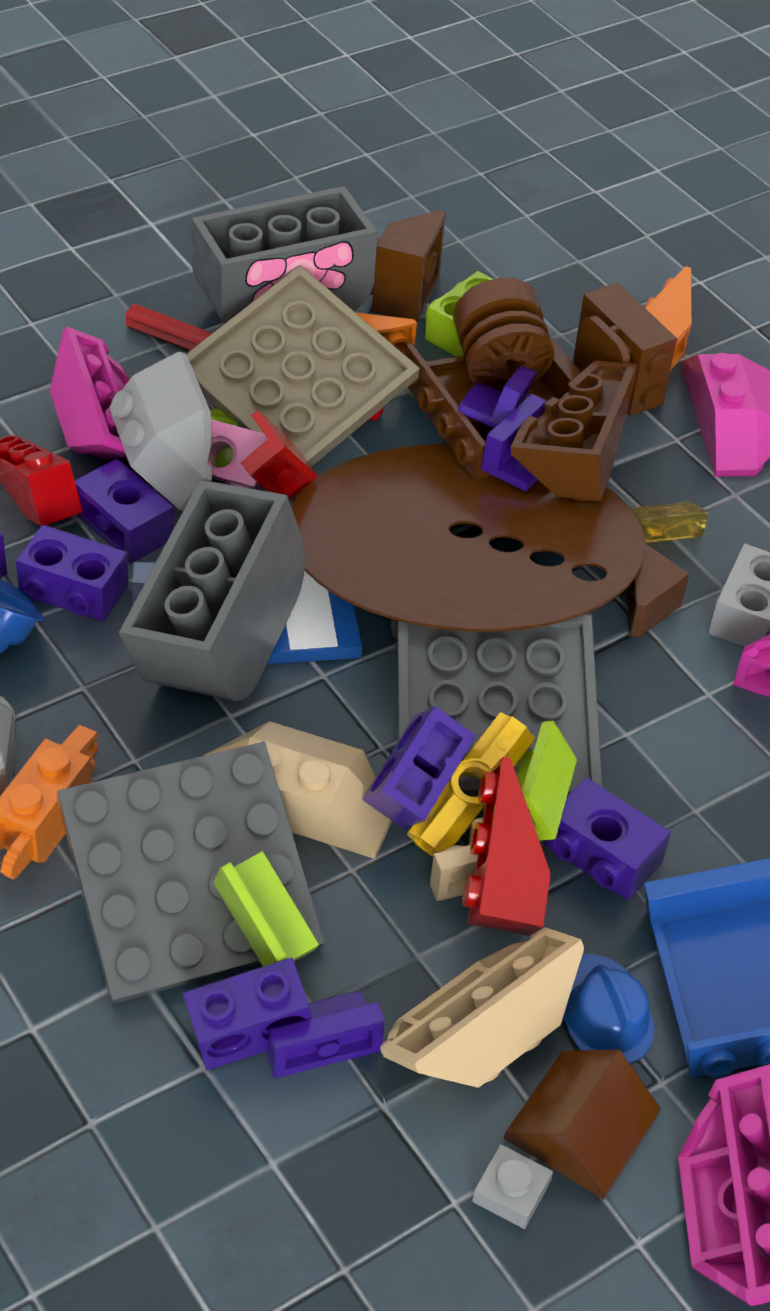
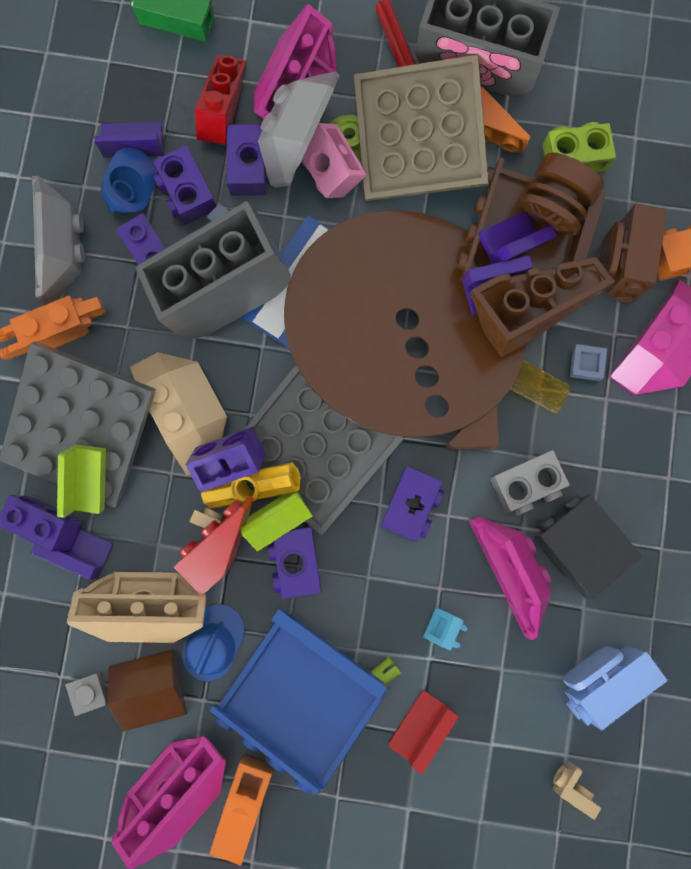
camera: 45 degrees right, 35 degrees up
red panel [240,409,319,501] -> none
reddish brown slope [370,210,446,323] -> none
none -> dark purple brick [116,213,166,265]
none -> dark purple brick [380,466,444,542]
none -> sand blue plate [570,344,607,381]

